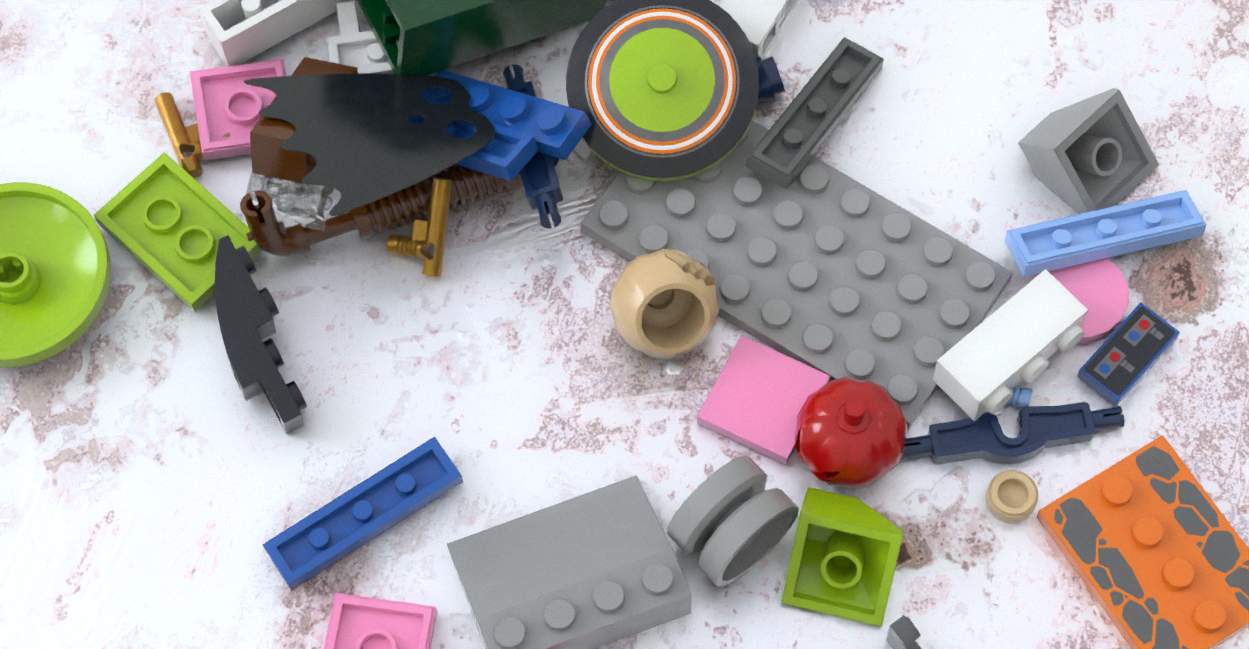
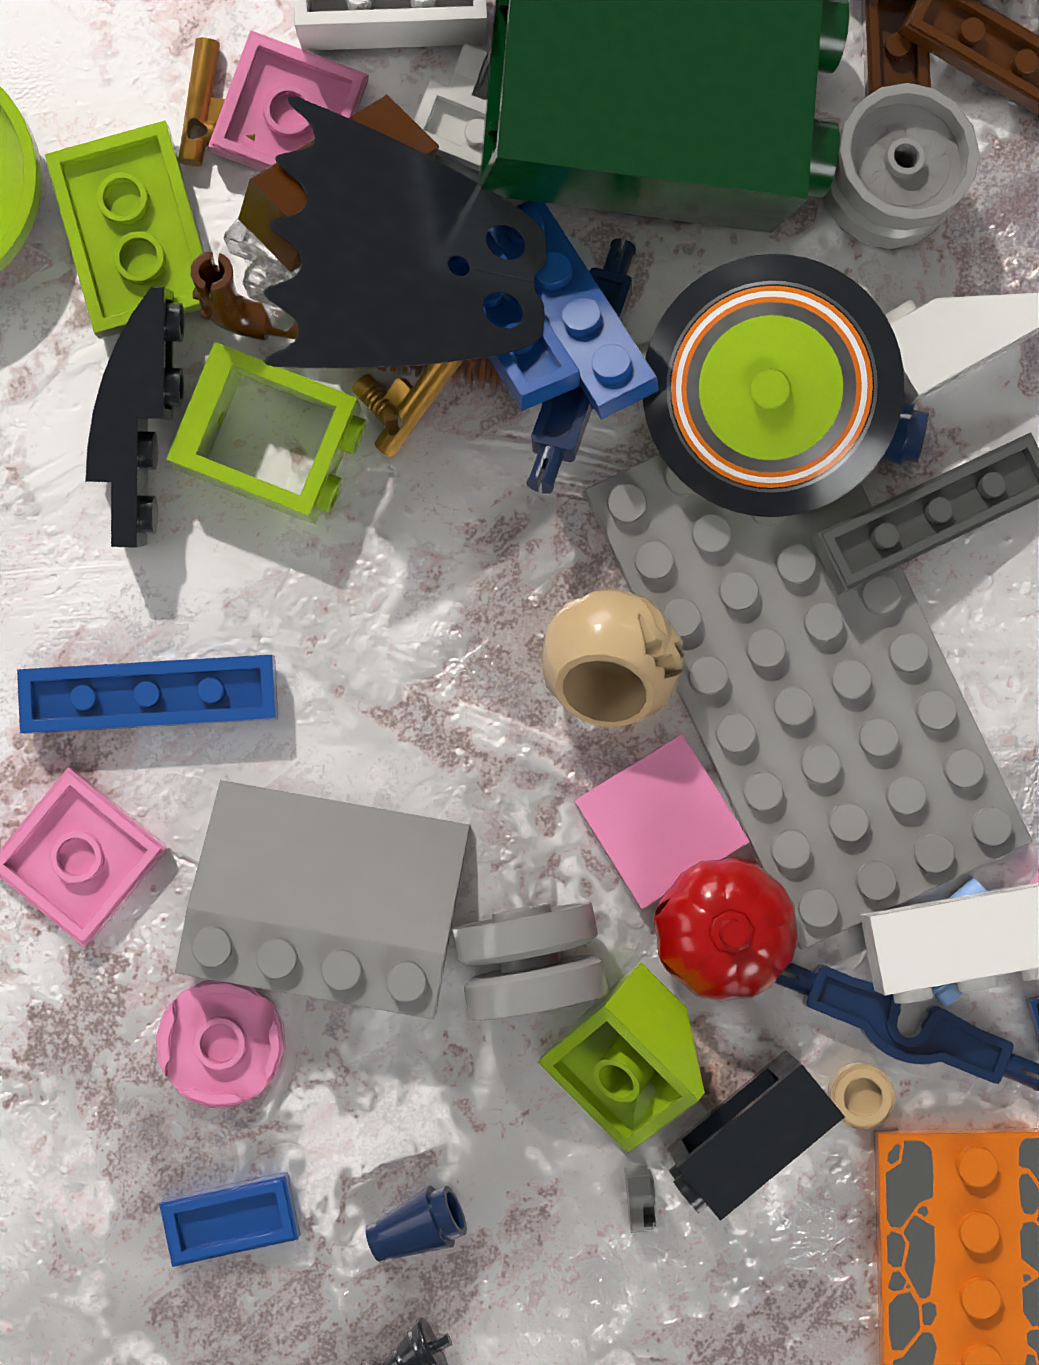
camera: 30 degrees right, 20 degrees up
none -> lime window [166,342,367,525]
none -> black window [668,1050,845,1221]

